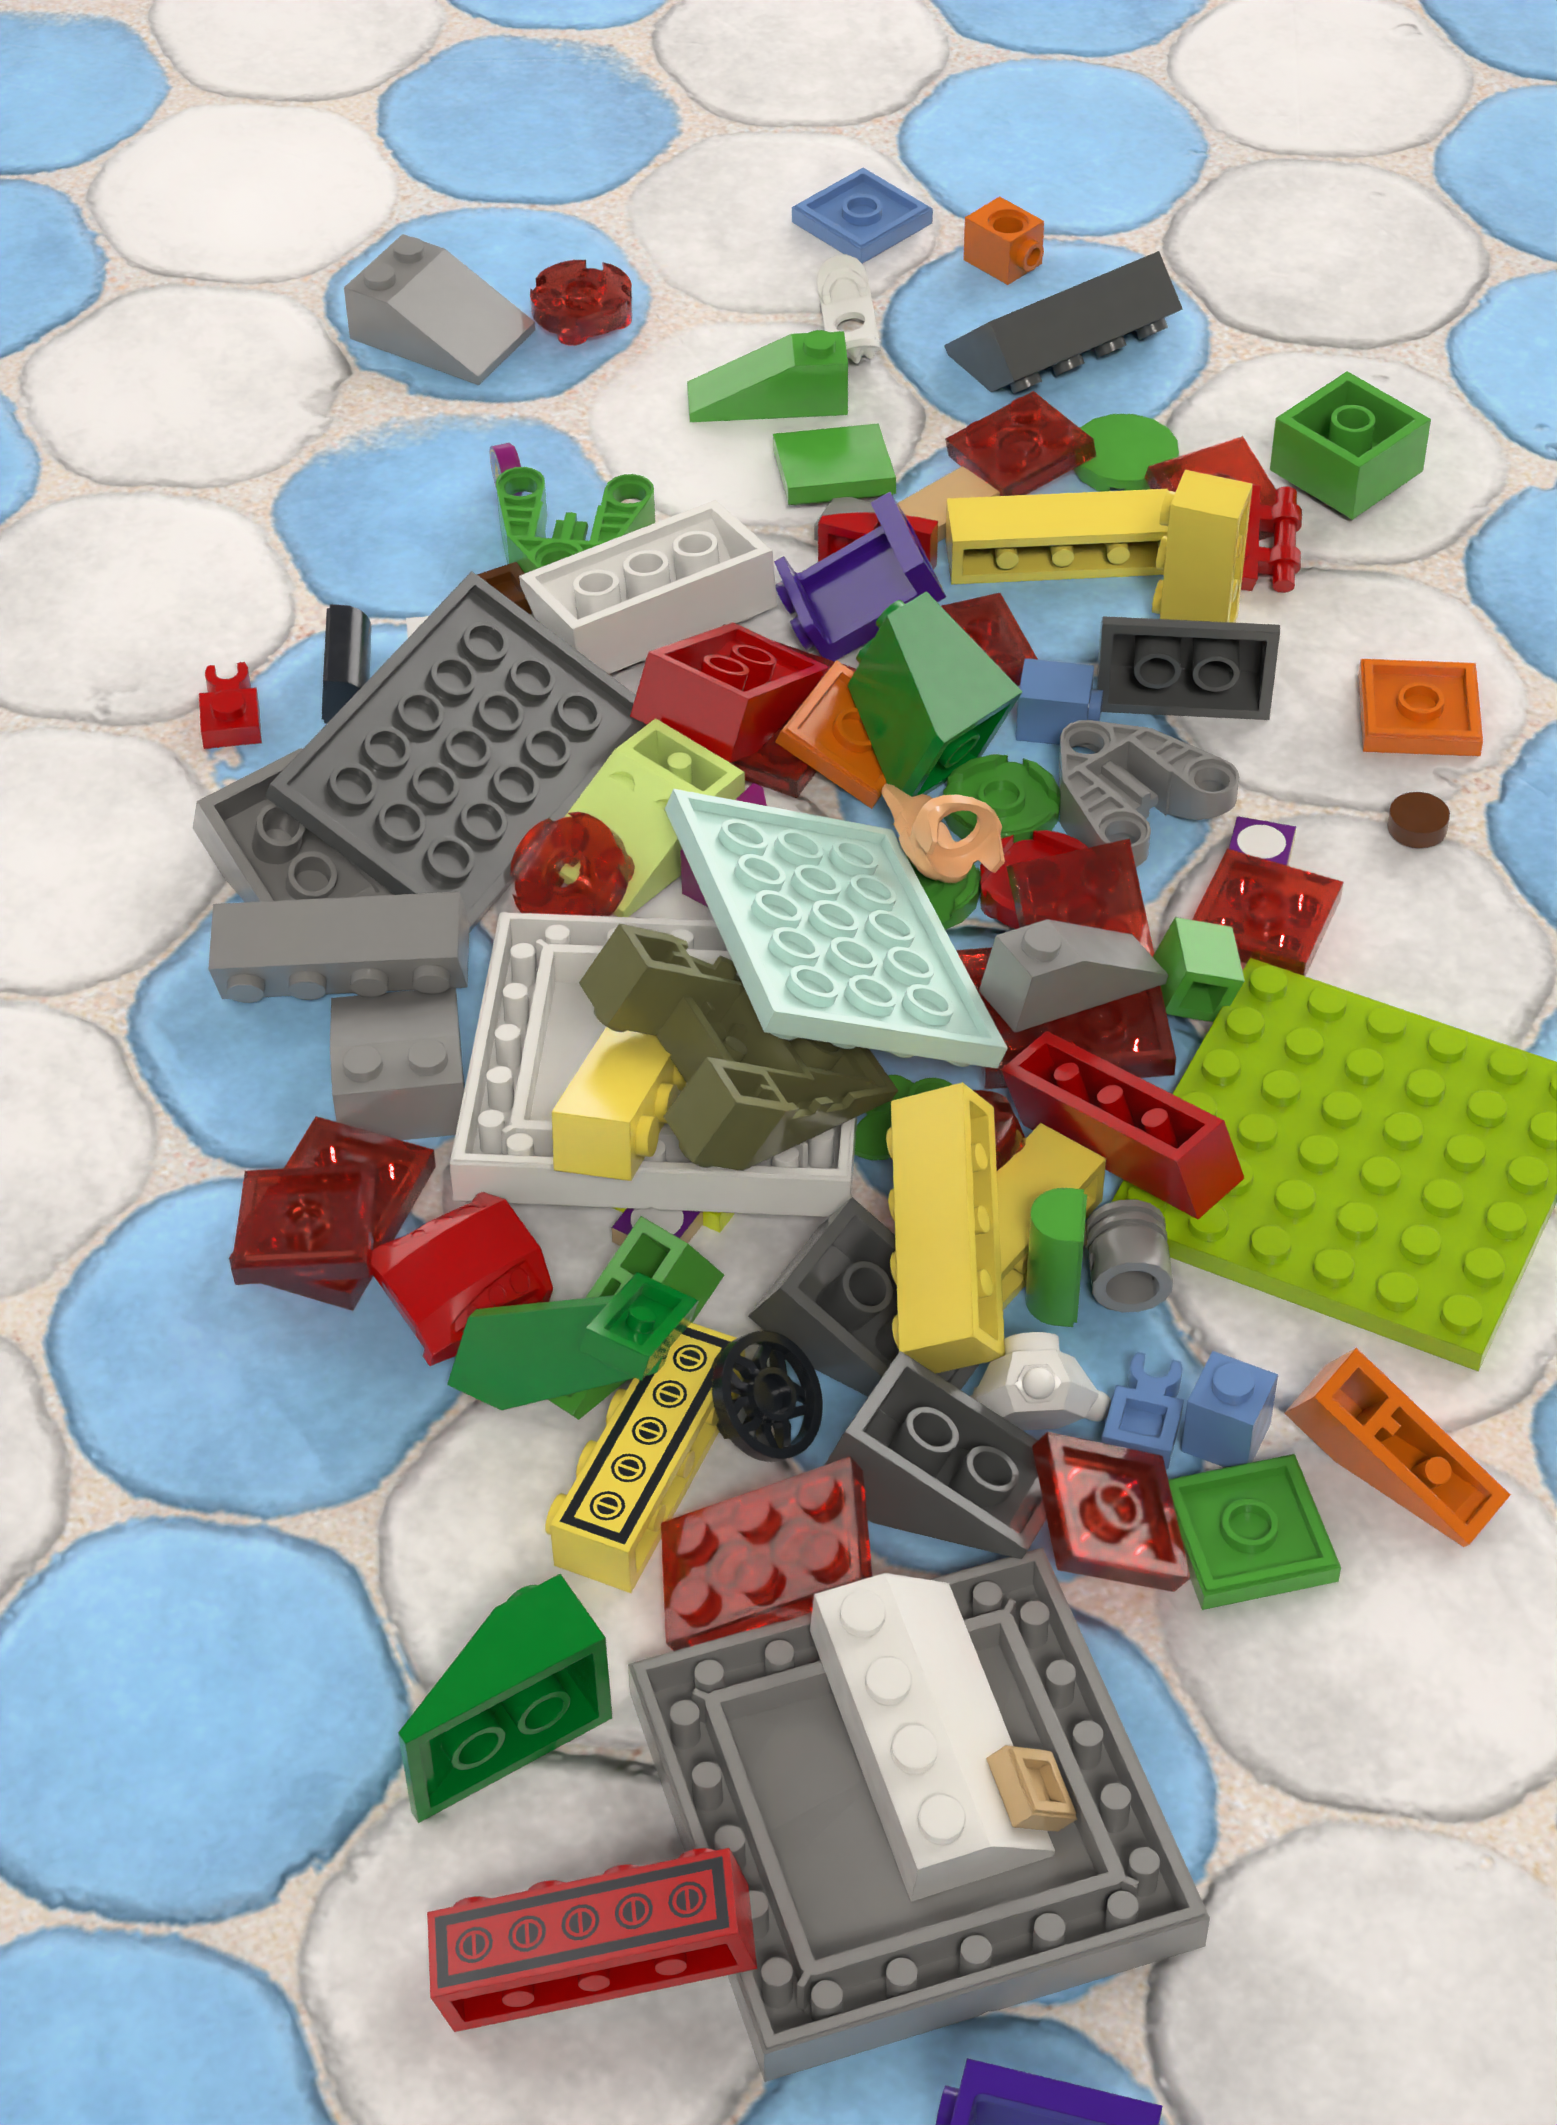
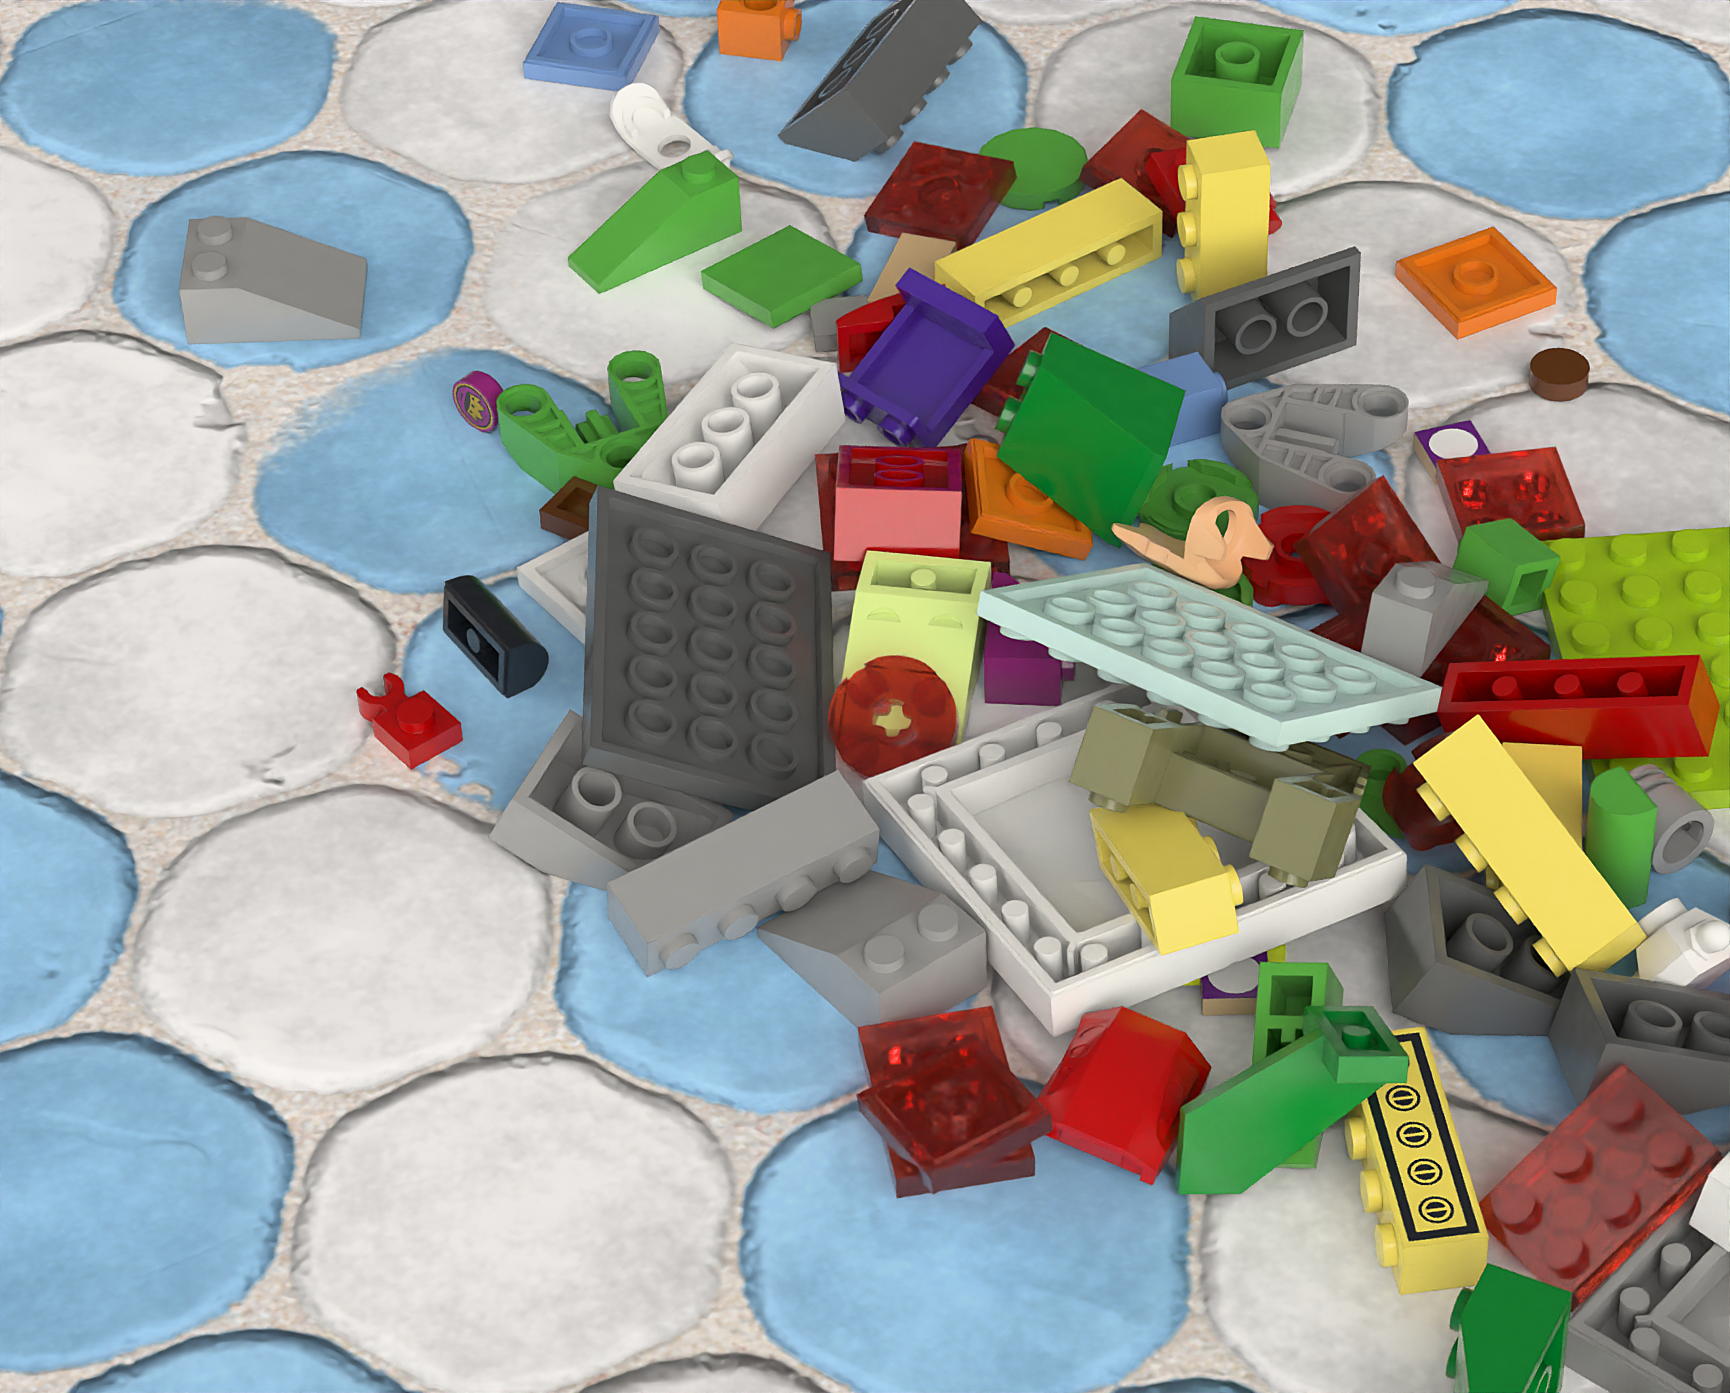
camera: 30 degrees left, 5 degrees down
clear red plate [530,260,633,346] -> none
black wheel [712,1331,823,1462] -> none

